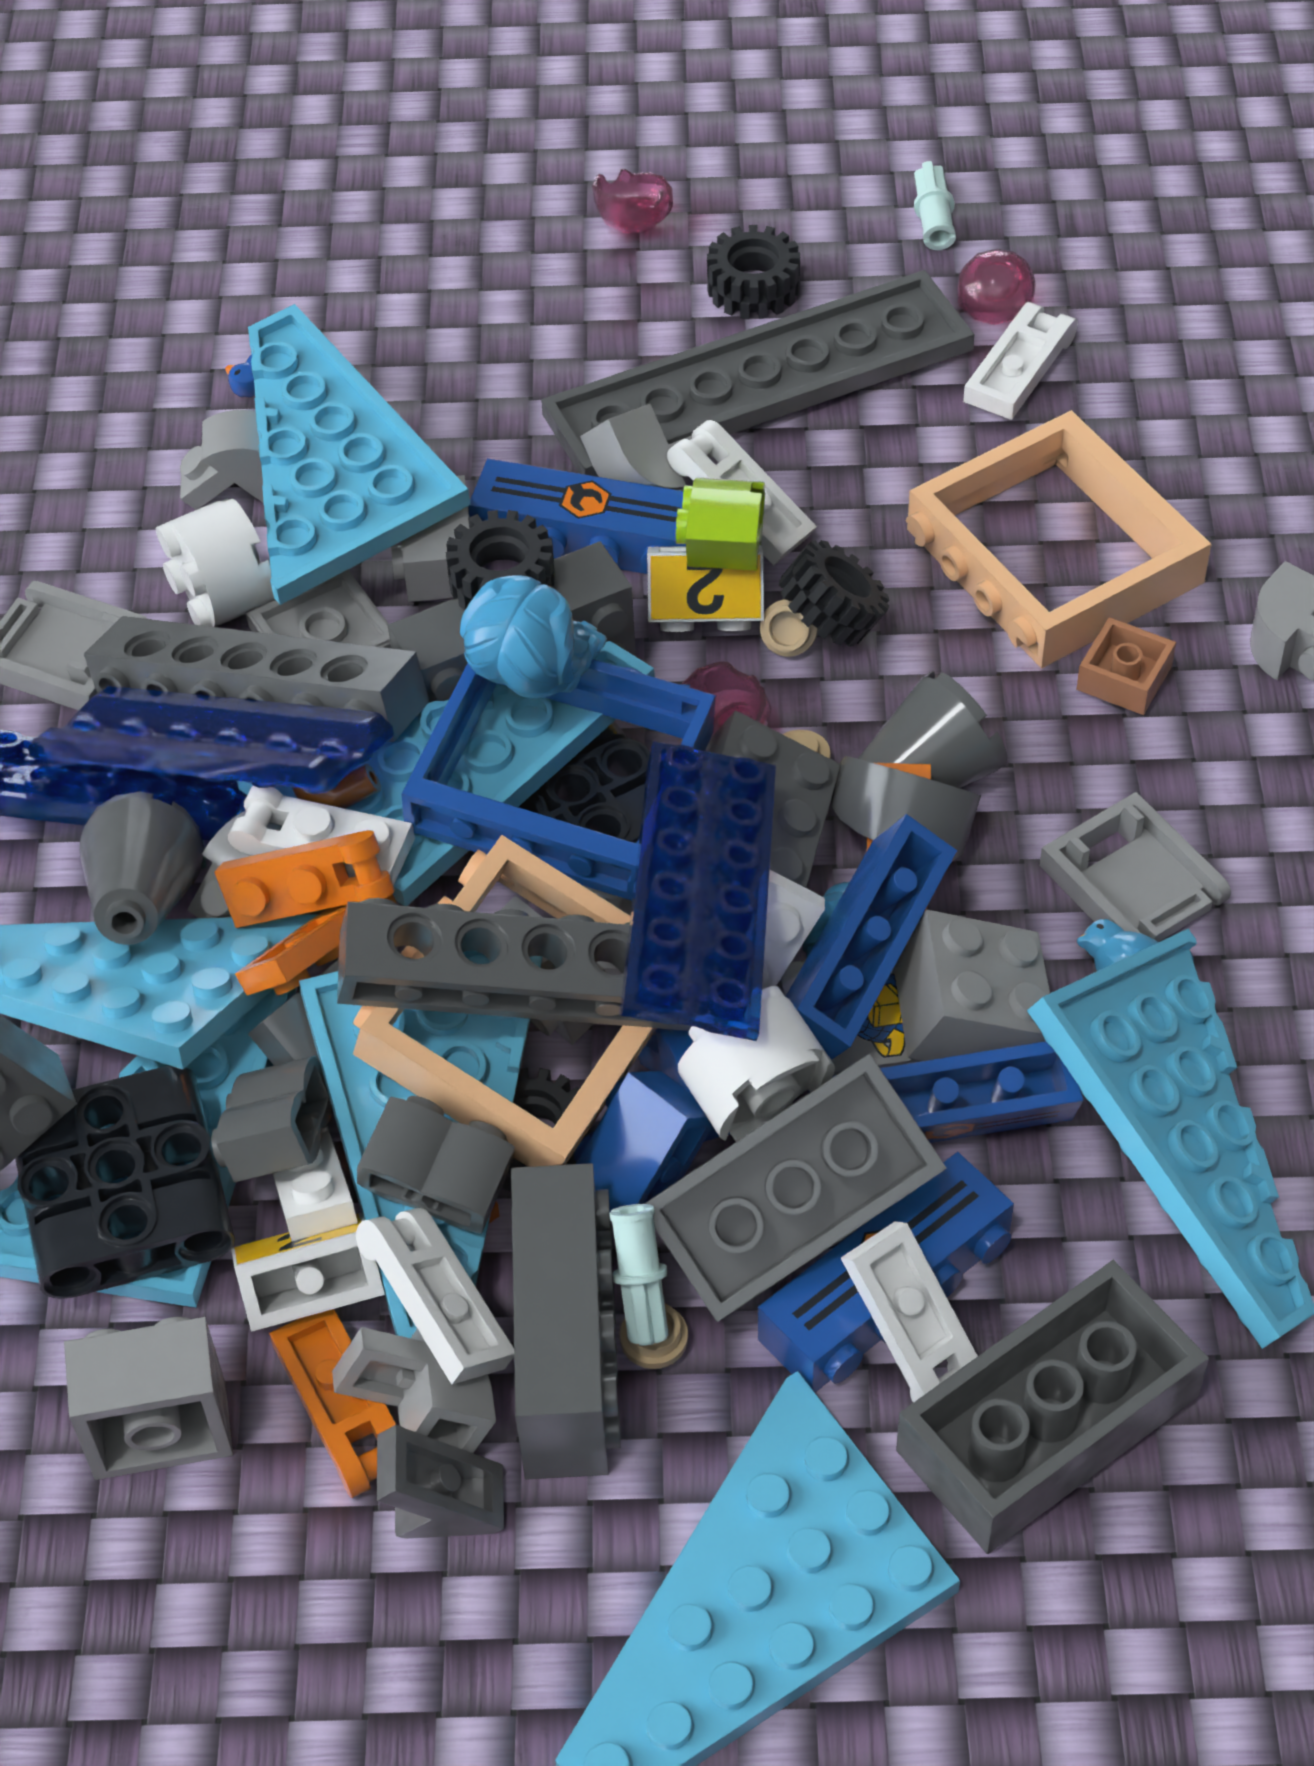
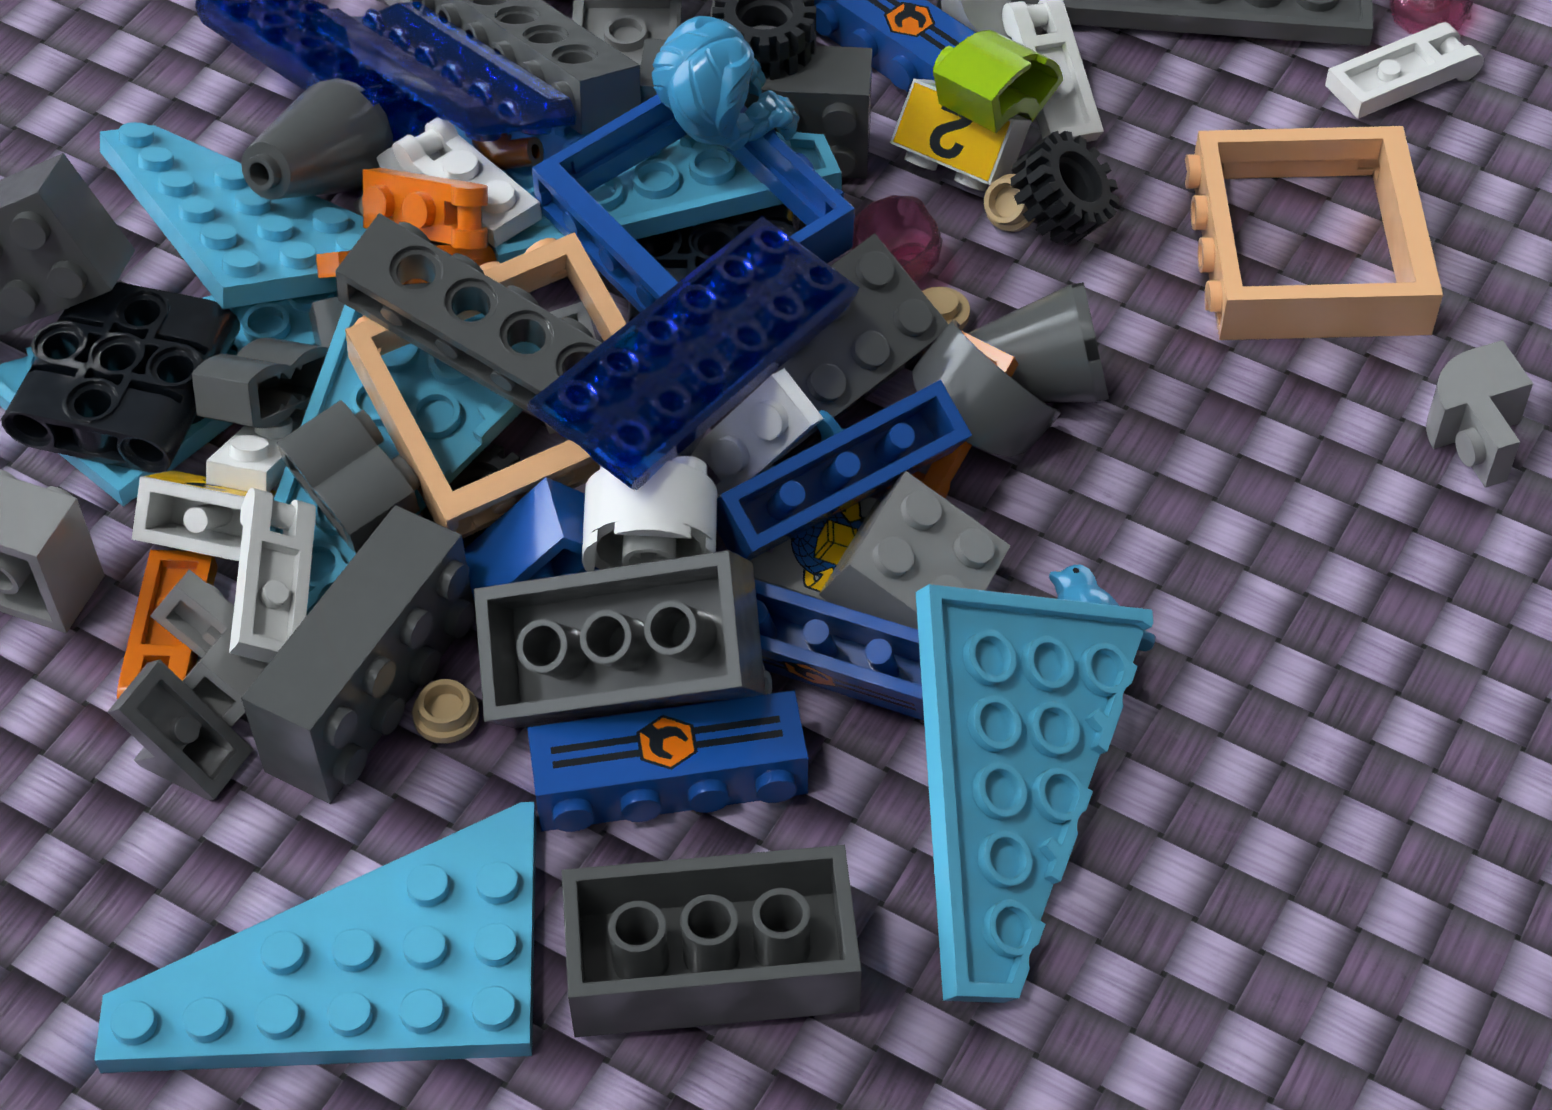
camera: 30 degrees right, 0 degrees up
light aqua axle [609,1204,668,1346] -> none
white plate [841,1221,978,1402] -> none
light grey container [1039,792,1231,942] -> none
nougat piece [1076,617,1176,715] -> none

